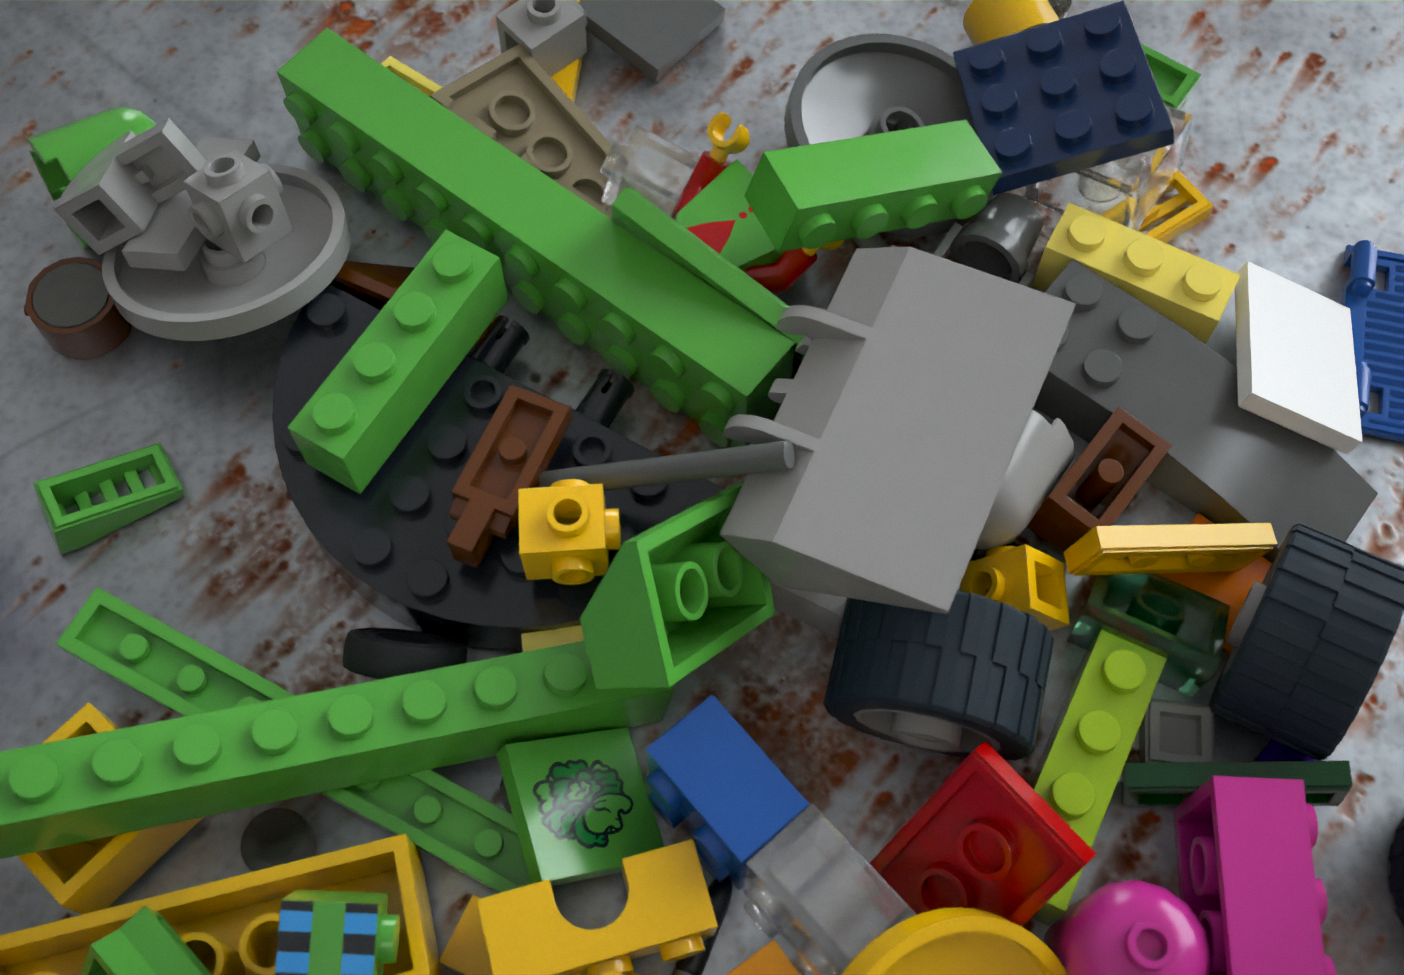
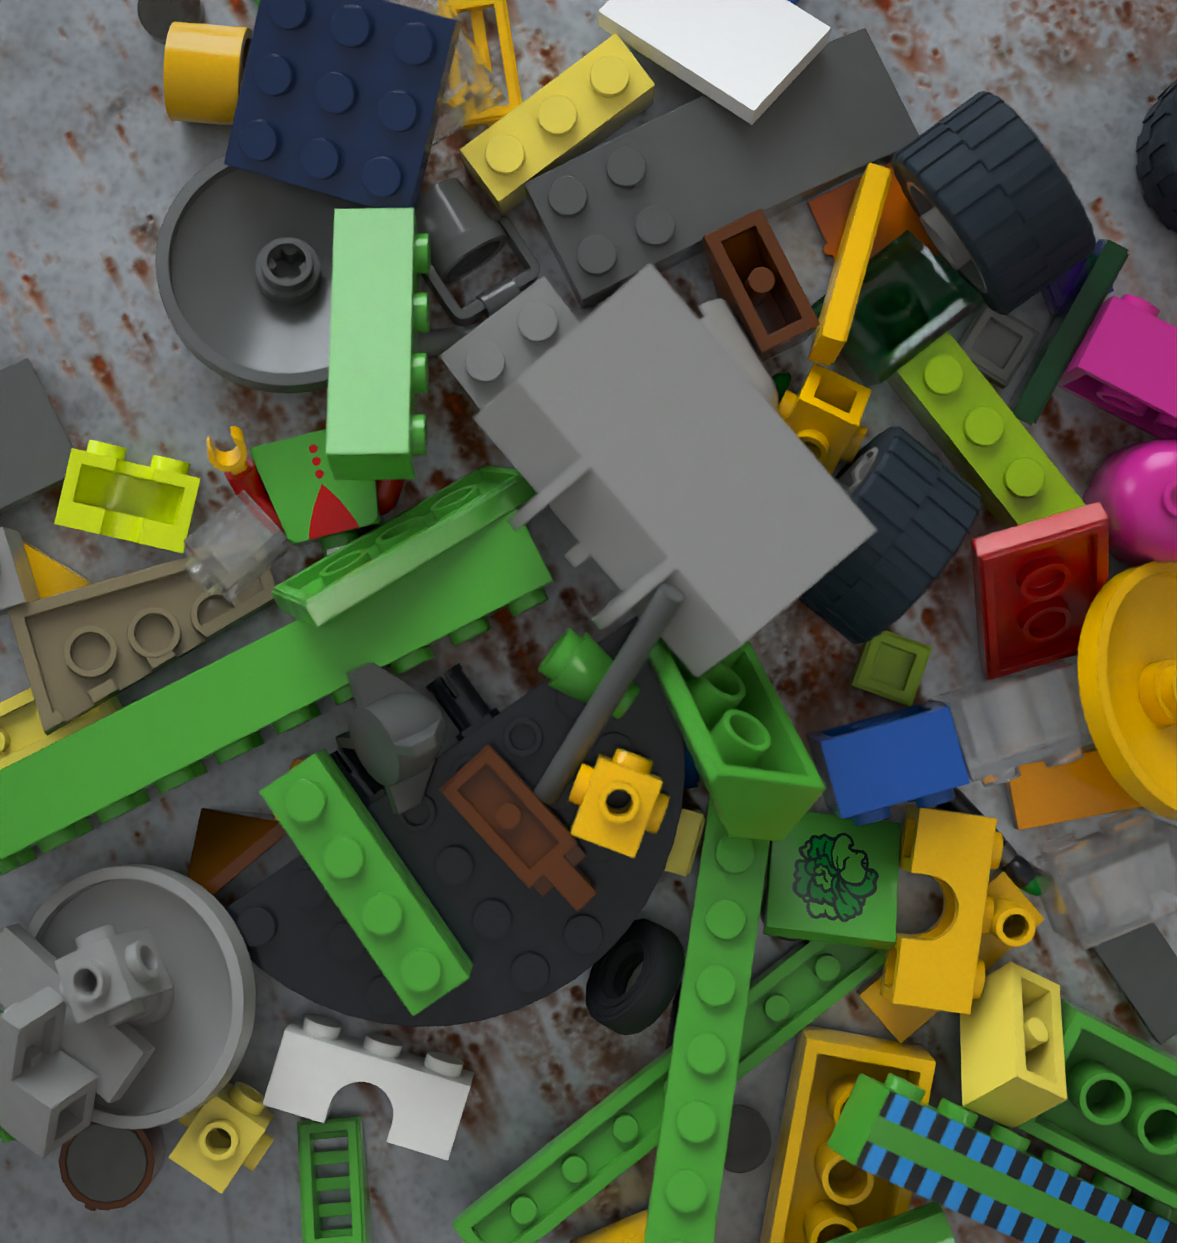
camera: 70 degrees left, 25 degrees up
none -> neon yellow cylinder [54,440,201,553]
none -> light yellow brick [168,1082,275,1194]
none -> white arch [262,1014,474,1161]
none -> dark grey piece [335,663,446,814]
none -> bright green cone [538,628,640,719]
none -> lime tile [849,631,933,707]

